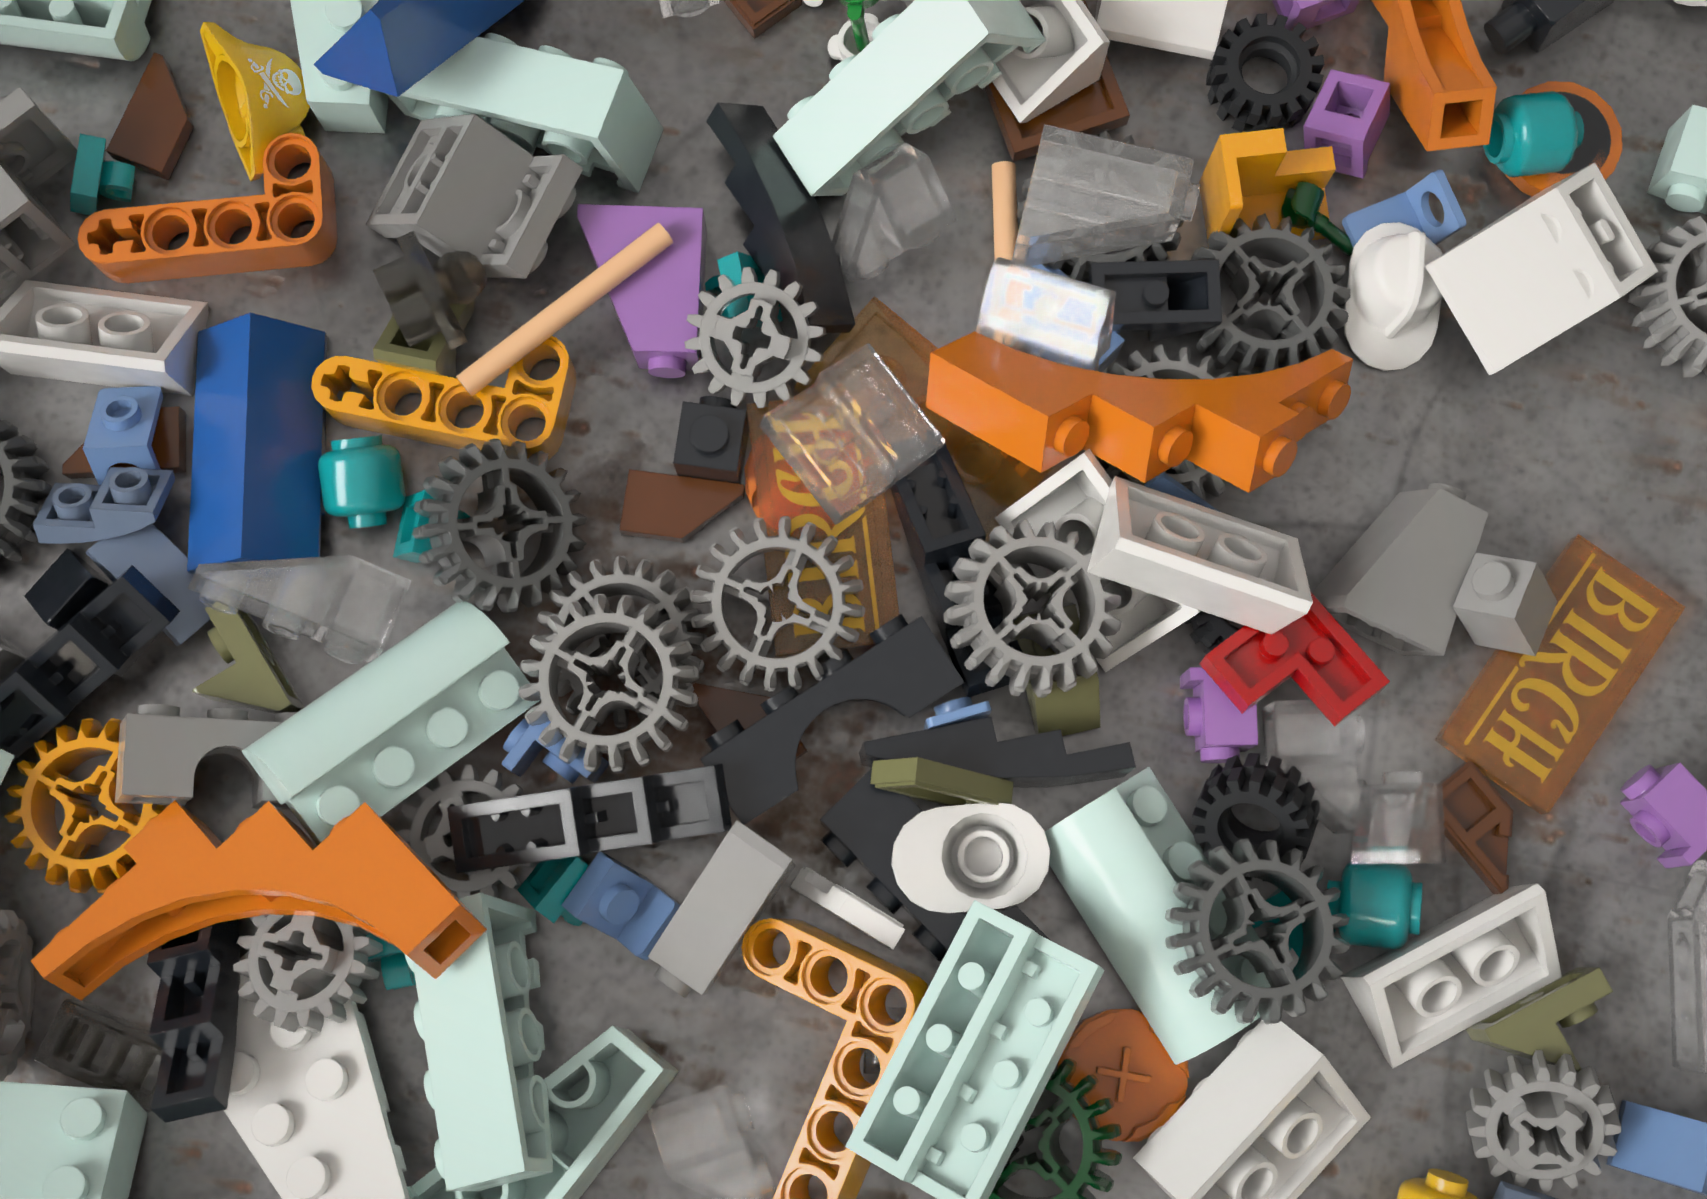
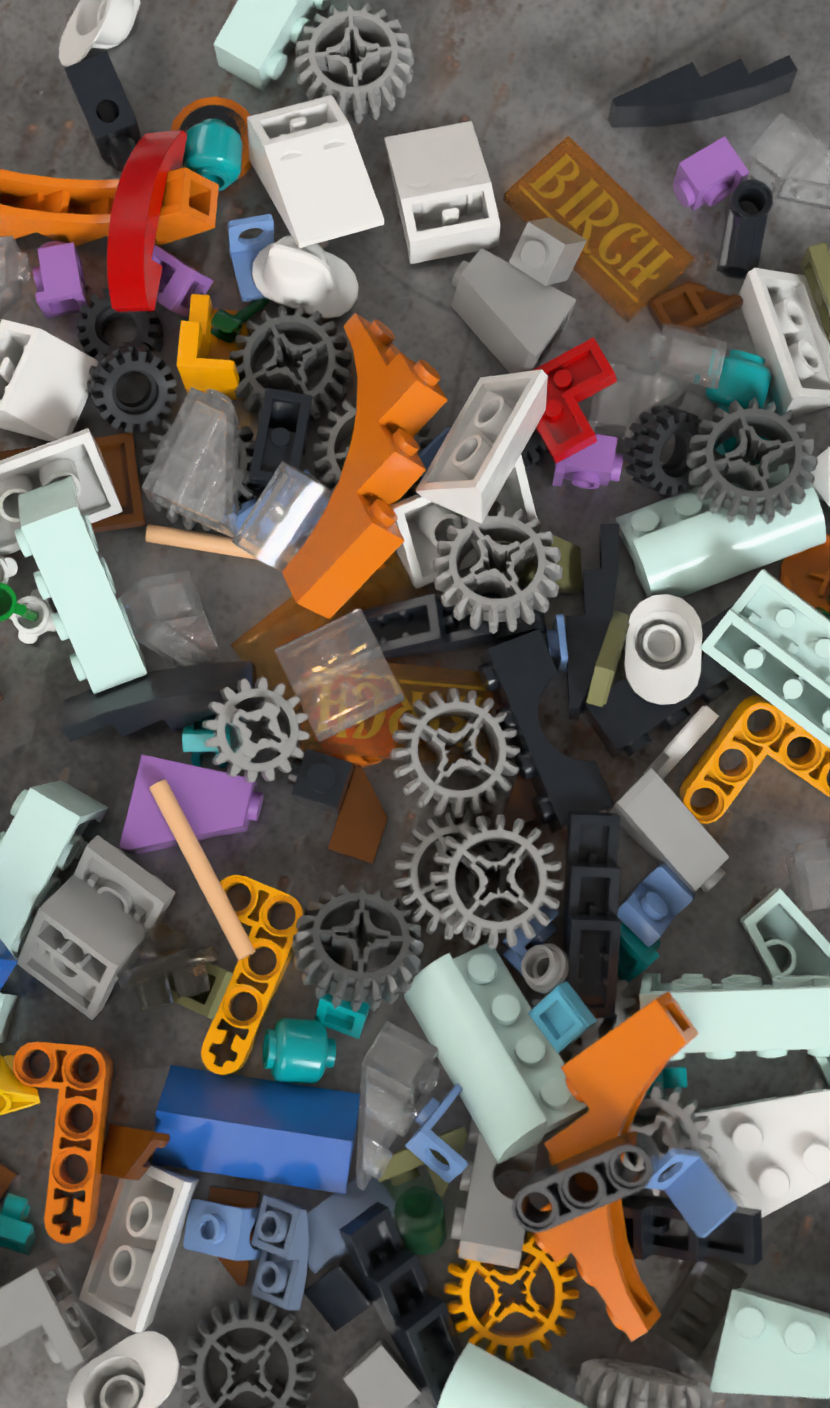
camera: 75 degrees left, 0 degrees up
none -> black tyre [87,342,177,433]
none -> reddish brown tile [100,1124,170,1181]
none -> red slope [107,130,187,312]
none -> white slope [384,121,500,264]
none -> clear green brick [394,1186,447,1255]
none -> medium blue bracket [405,1083,468,1183]
none -> black beam [512,1131,660,1233]
none -> light grey plate [521,943,569,993]
none -> medium azure tile [528,981,597,1053]
none -> medium blue bracket [644,1148,737,1238]
none -> black piece [716,180,773,280]

